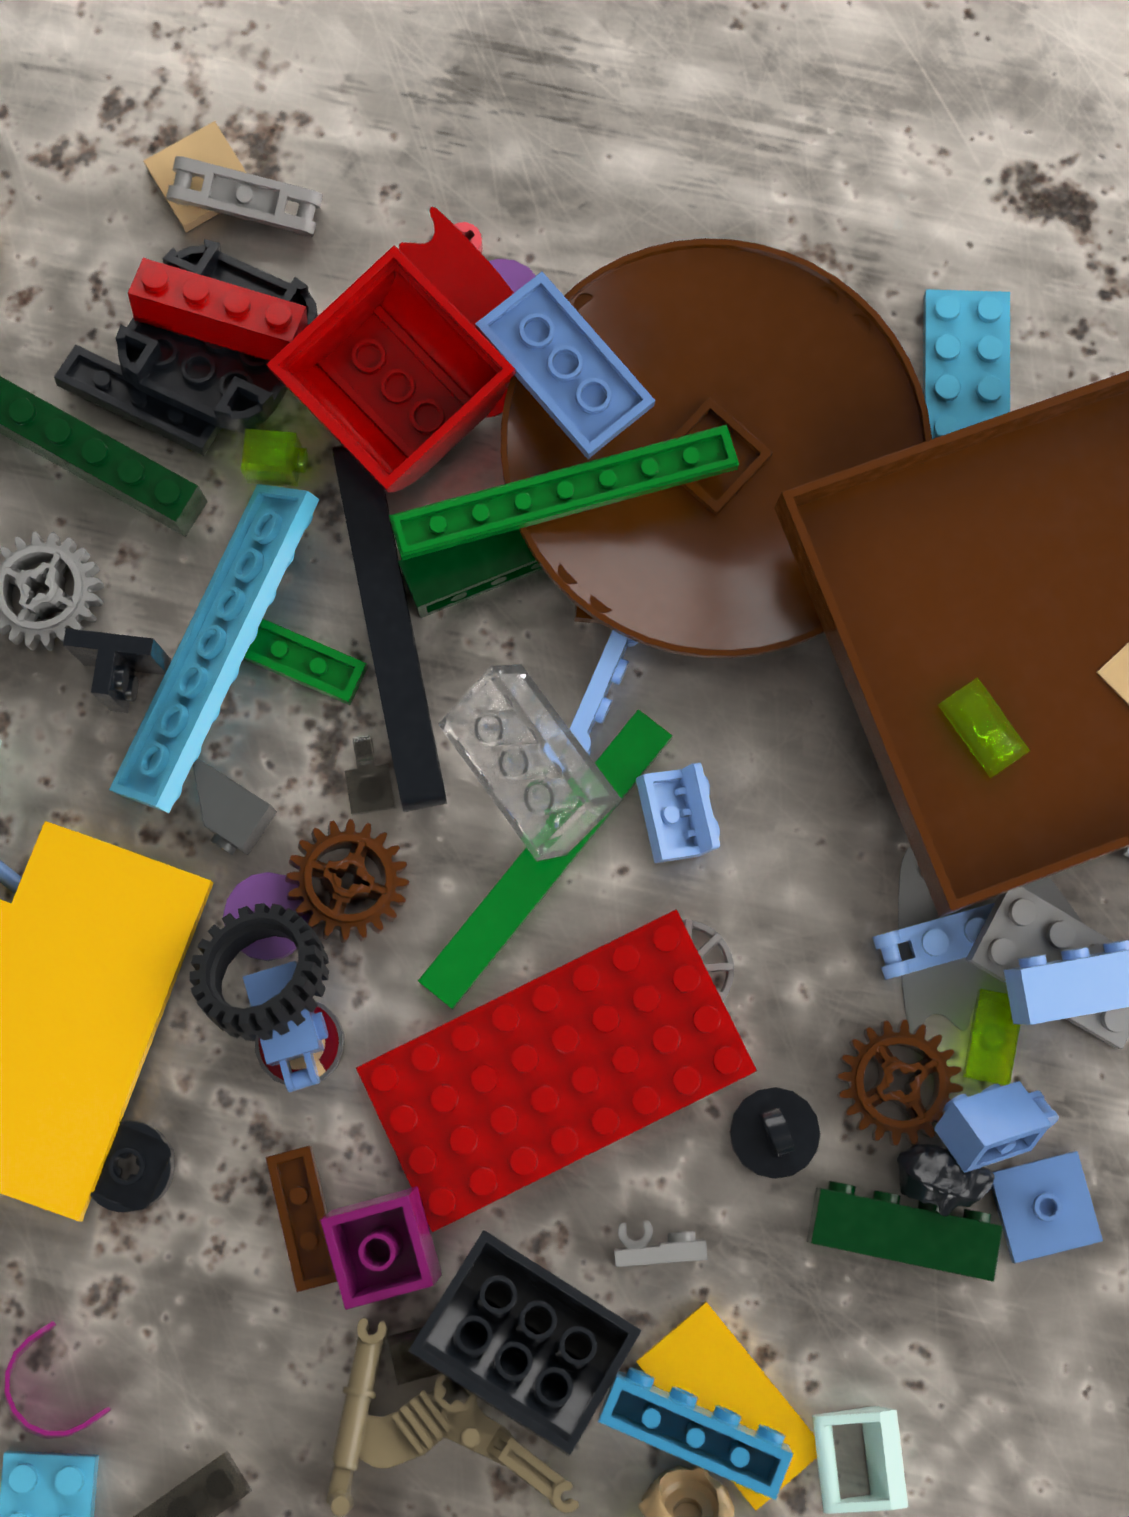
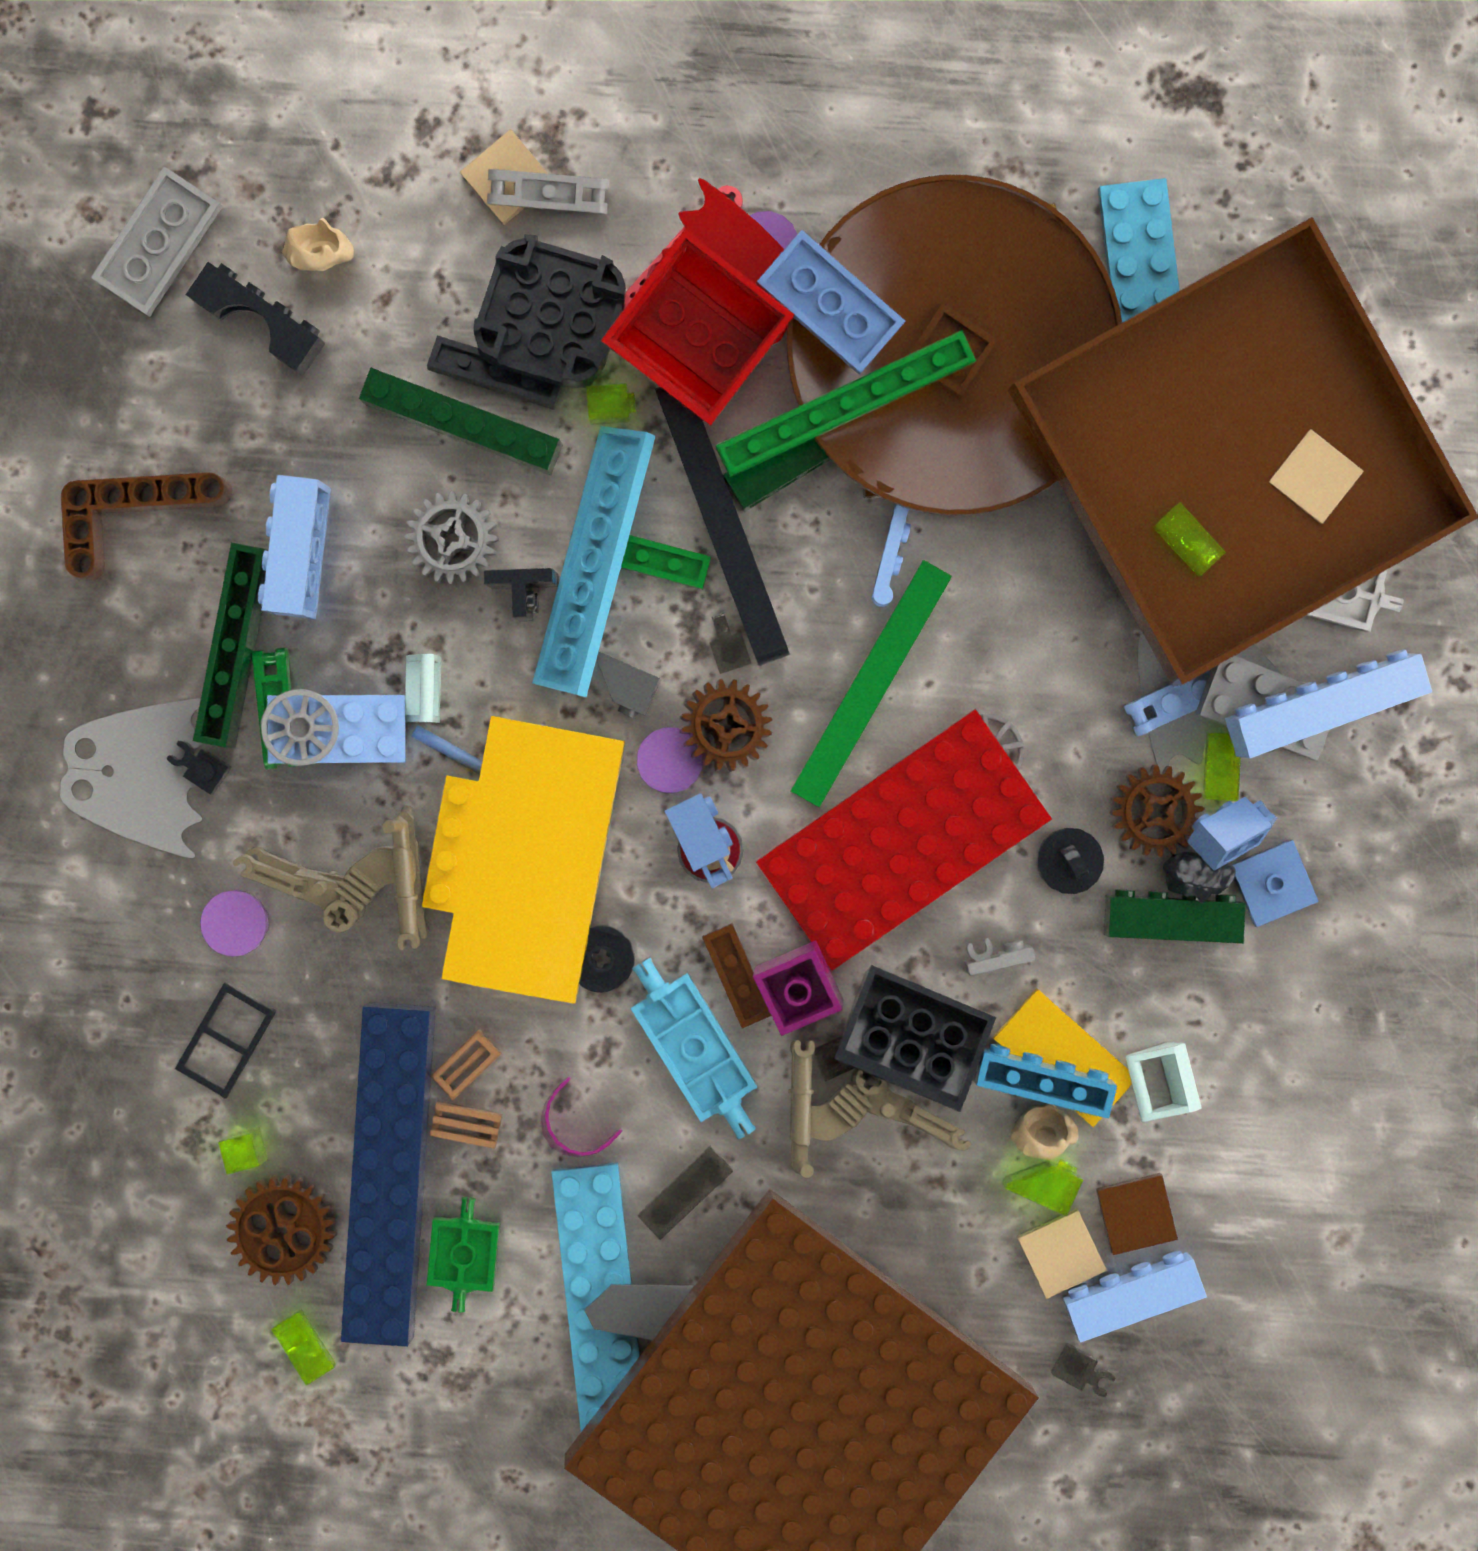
camera: 15 degrees left, 10 degrees up
red brick [128,258,308,361] -> none
black tyre [189,903,329,1041] -> none
clear brick [438,664,622,861] -> none
light blue bracket [636,763,720,863] -> none
none -> medium azure plate [631,957,758,1140]

